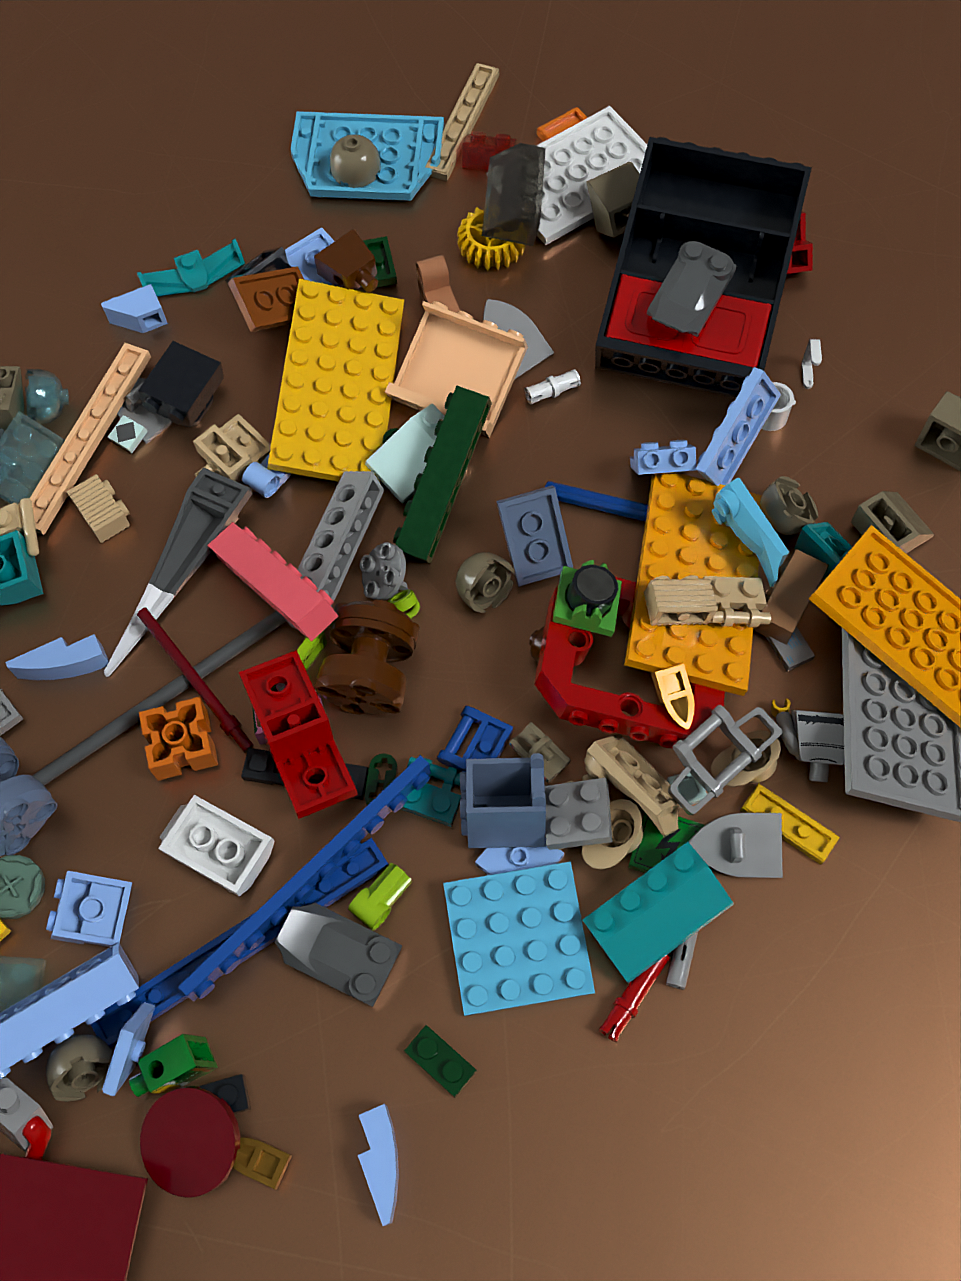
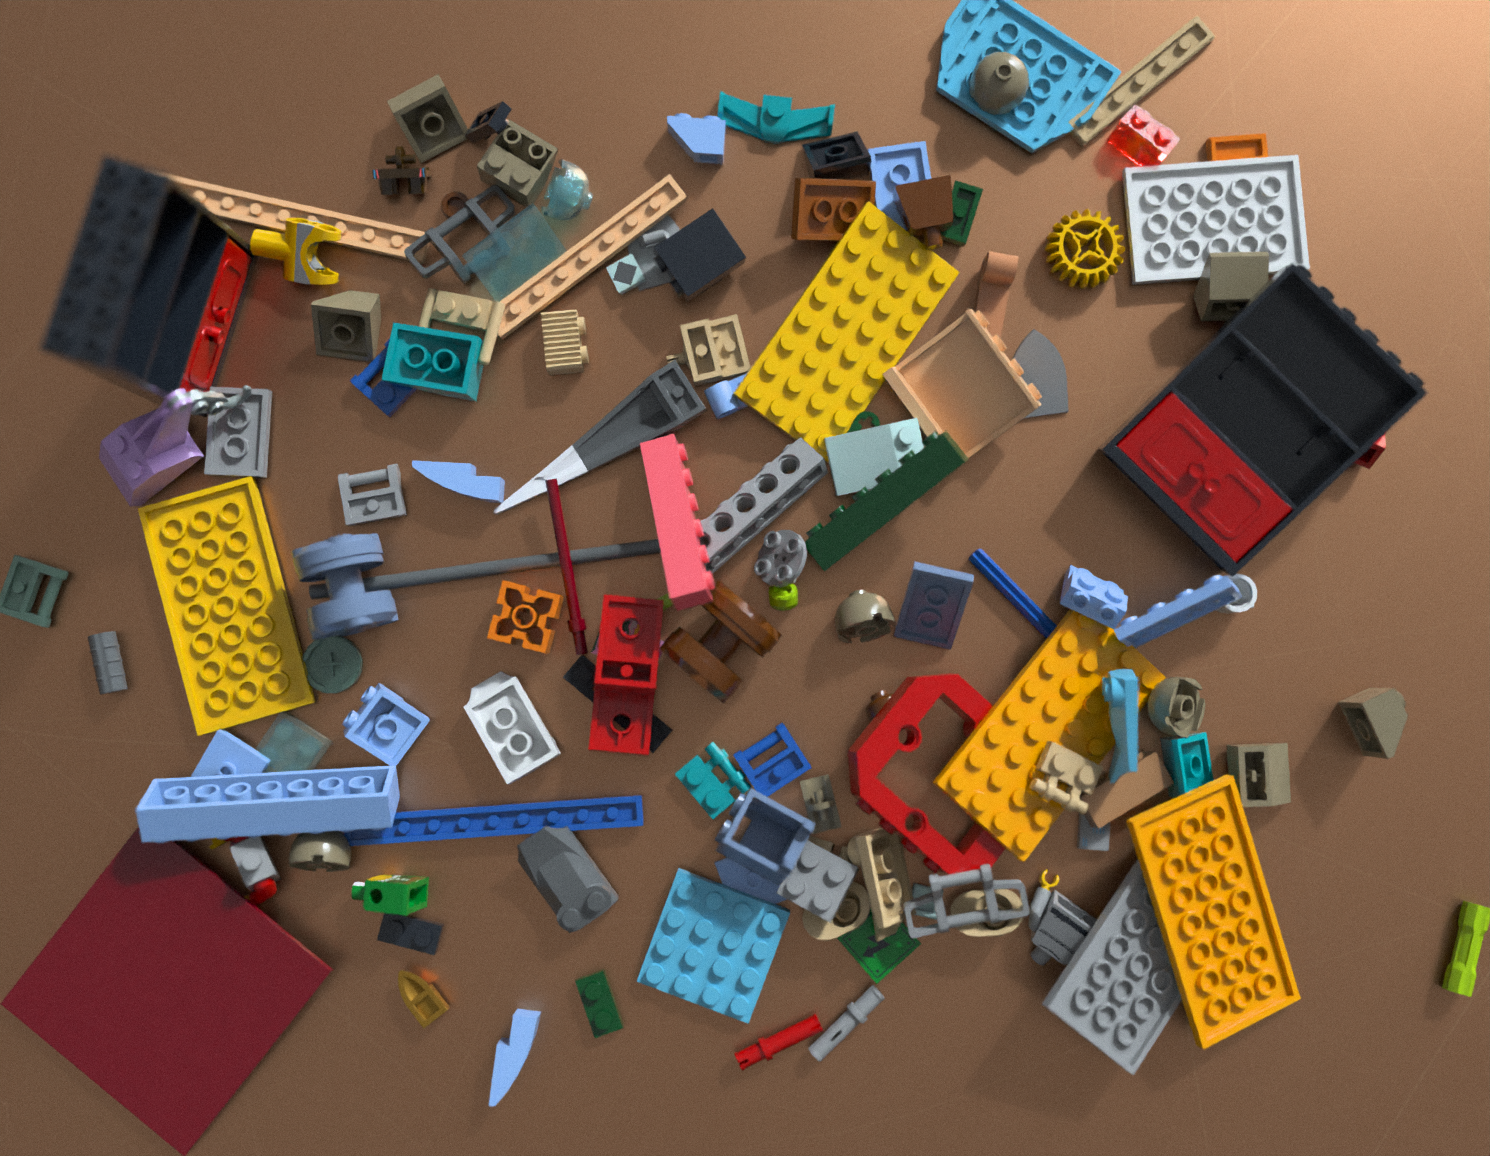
camera: 25 degrees right, 20 degrees up
light blue plate [102,1002,155,1096] -> none
dark red tile [140,1086,240,1198] -> none
blue plate [178,755,431,1001] -> none
lime piece [348,863,412,931] -> none
dark green beam [364,753,398,806] -> none
clear smoke slope [481,143,546,246] -> none
white pin [524,369,581,405] -> none
piece [552,560,622,637] -> none
teal slope [583,842,734,983] -> none
tan brick [644,575,718,626] -> none
dark grey slope [647,241,736,337] -> none
plate [651,664,694,729] -> none
light grey shield [689,813,783,878] -> none
yellow tile [740,783,840,865] -> none
white piece [801,339,822,389] -> none

